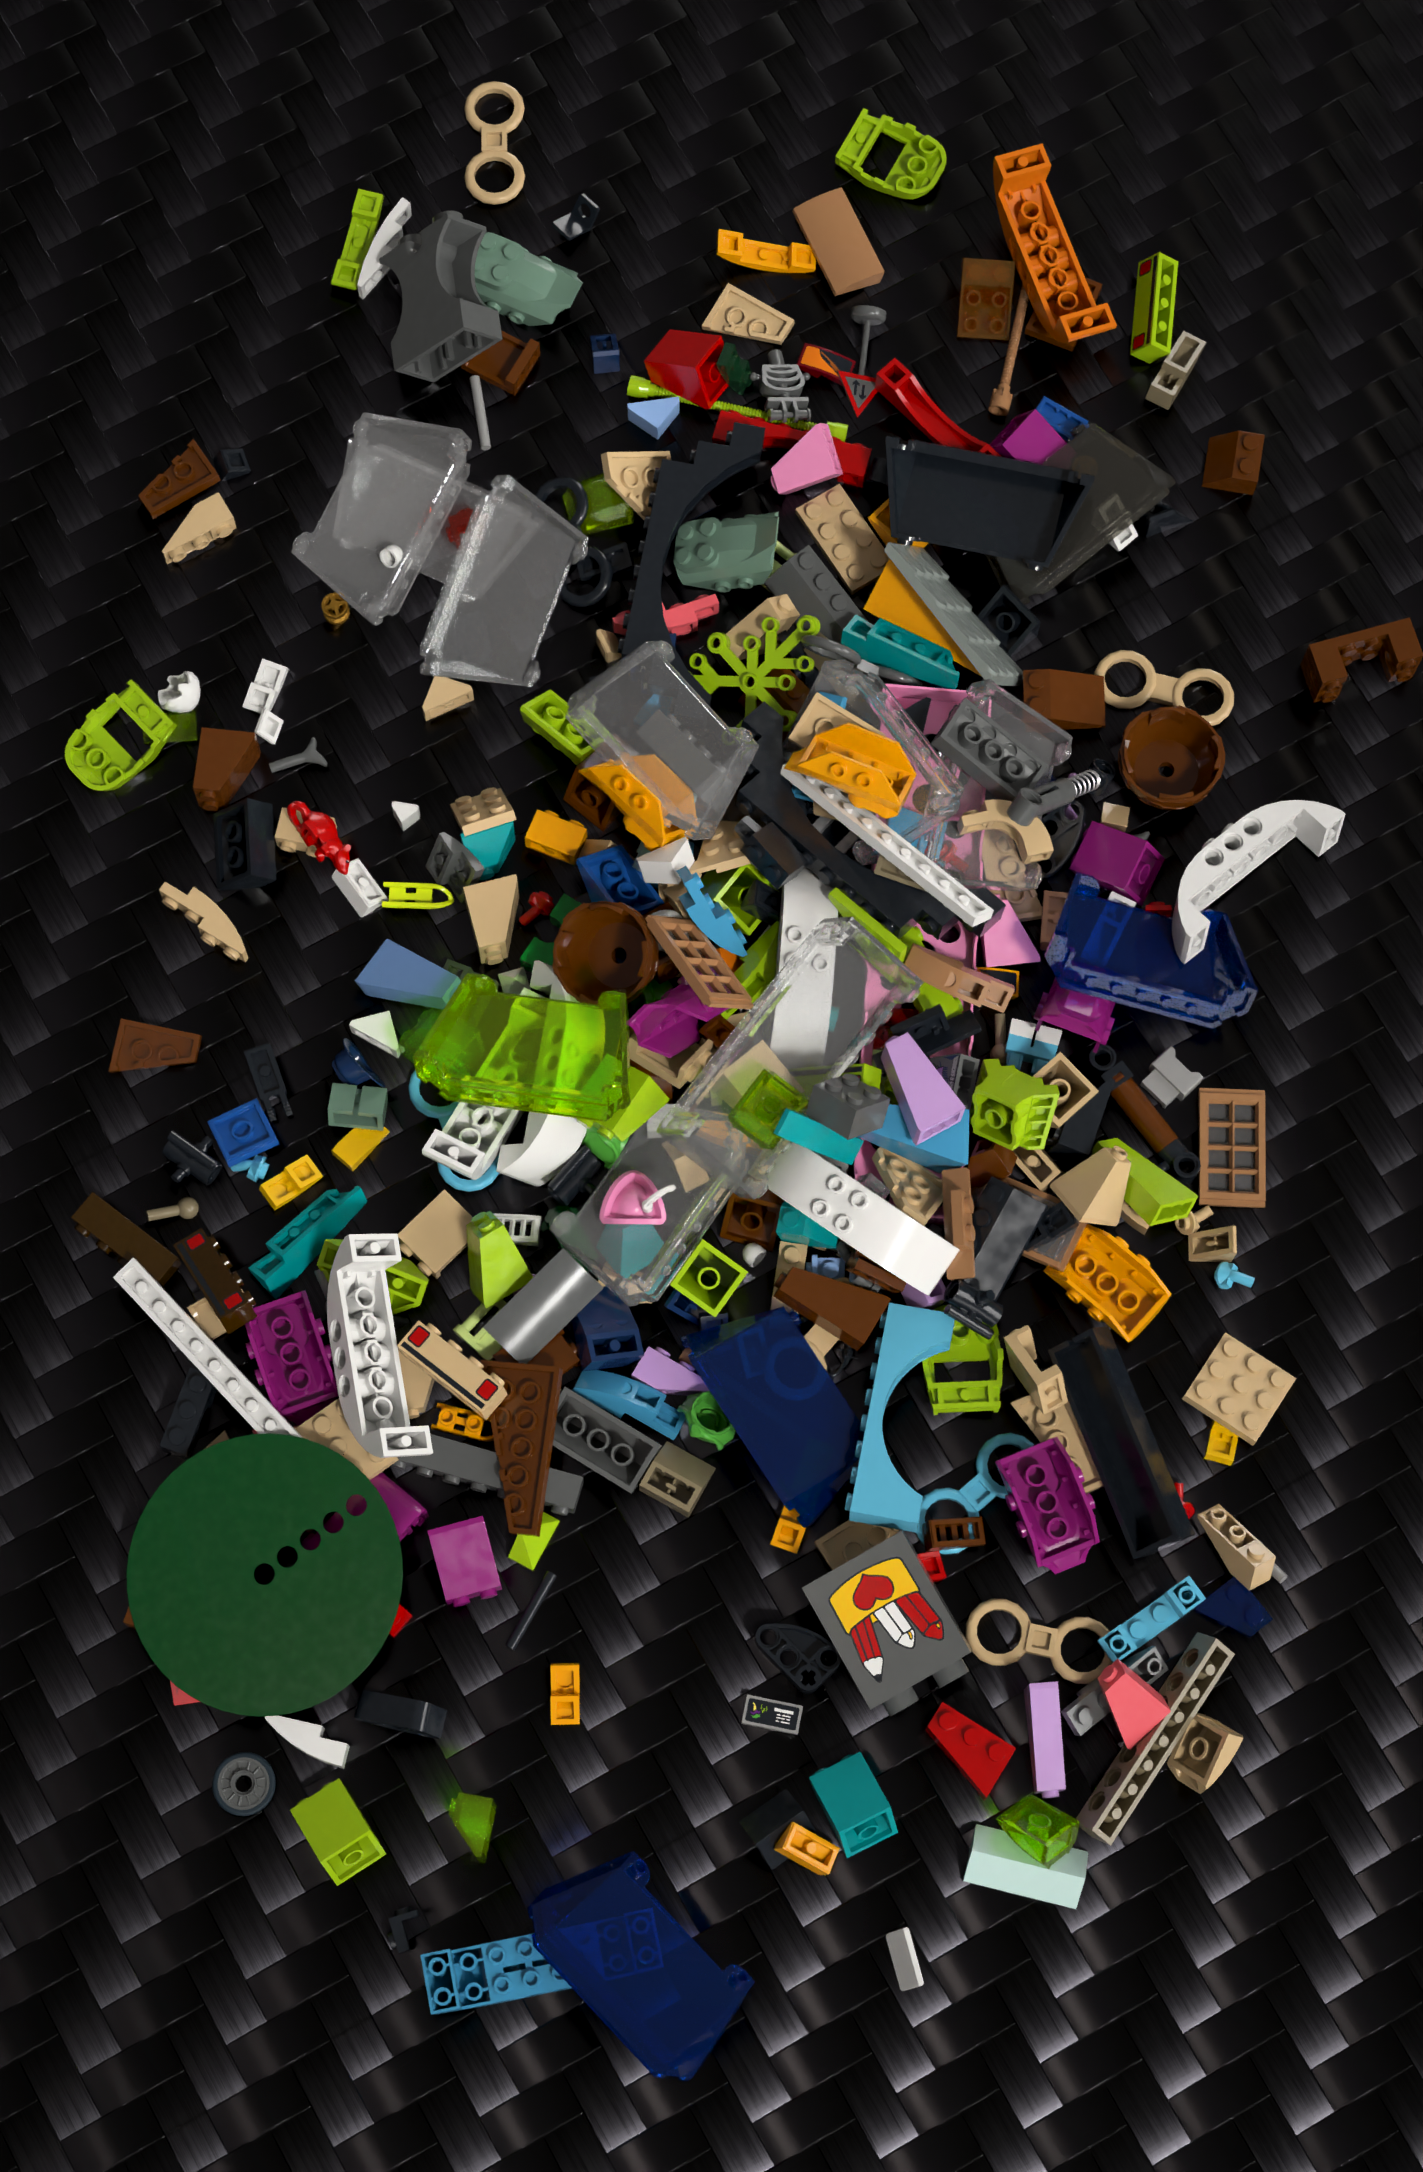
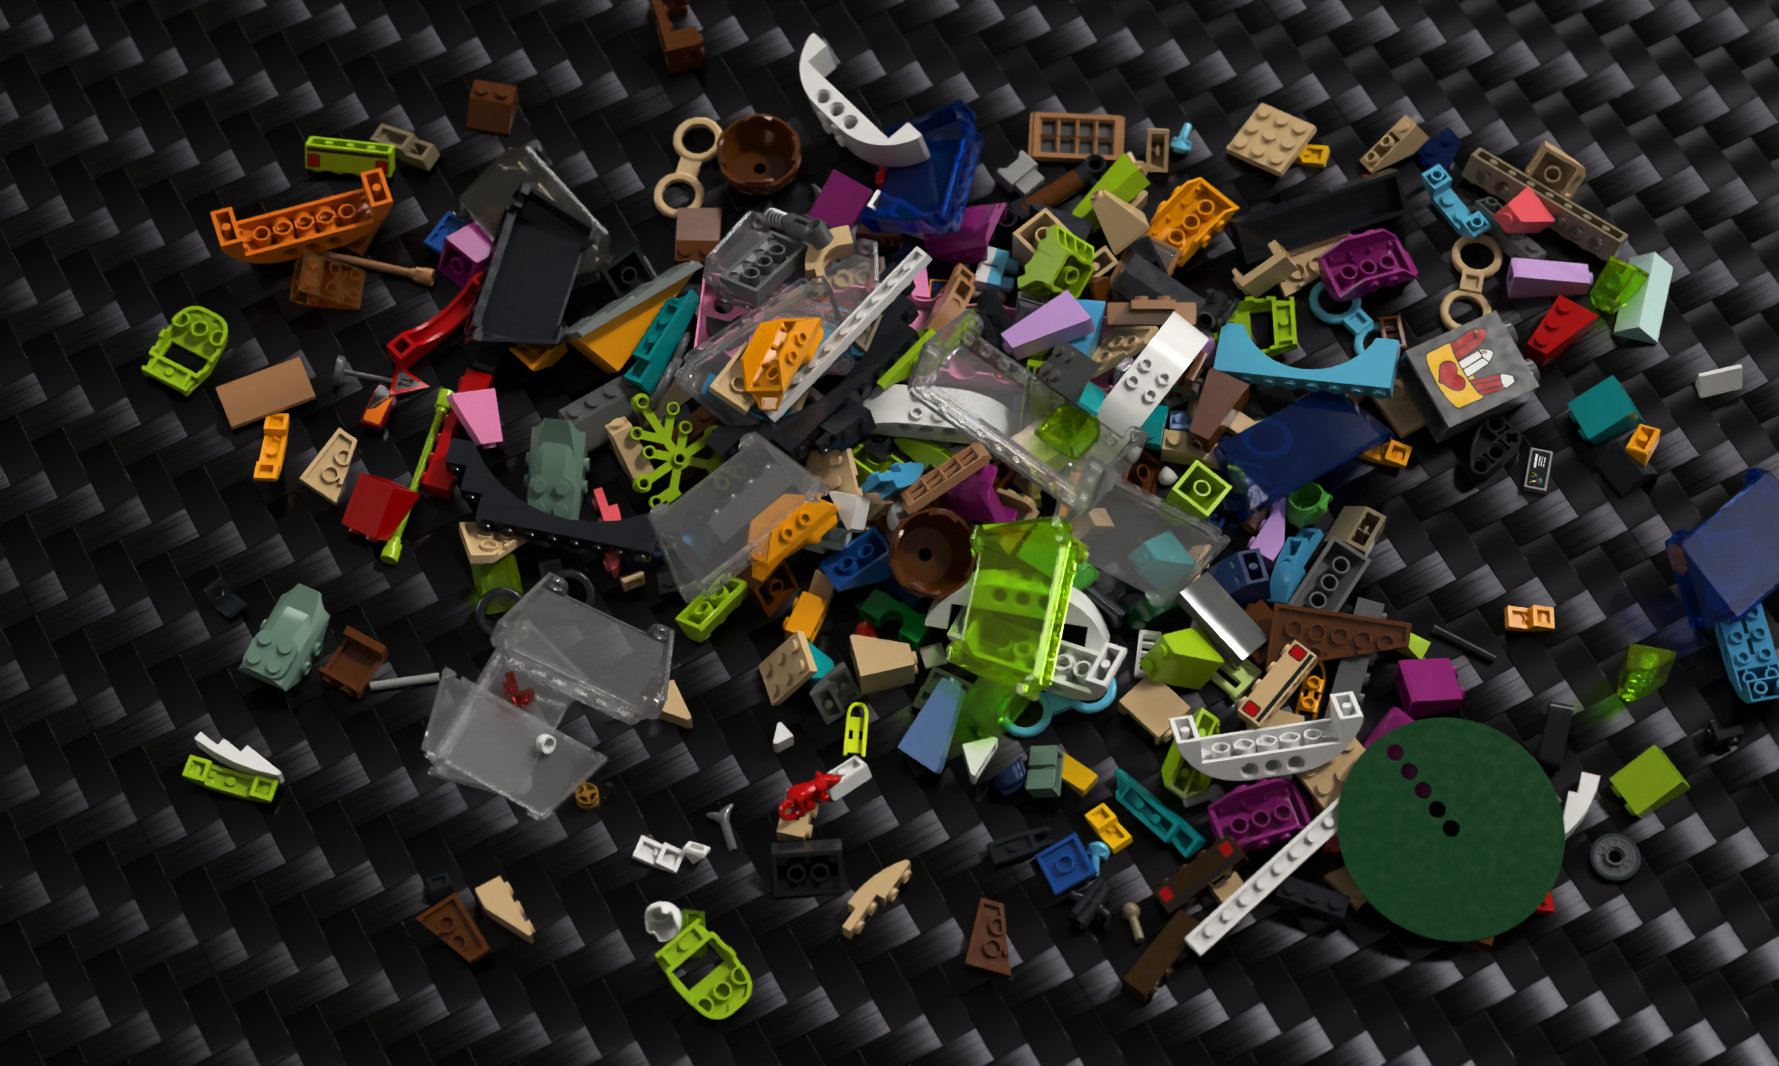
camera: 85 degrees left, 10 degrees down
reddish brown slope [193,727,261,811] -> none
dark grey brick [379,211,502,383] -> none
tan bar [464,81,525,205] -> none
dark blue slope [590,334,620,374] -> none
bright pink hat [599,1170,676,1225] -> none
light blue slope [627,397,680,440] -> none
clear green slope [716,342,753,395] -> none
dark grey torso [749,349,811,423] -> none
tan plate [795,484,889,595] -> none
medium nougat hinge [1040,890,1071,953] -> none
tan slope [1100,802,1130,832] -> none

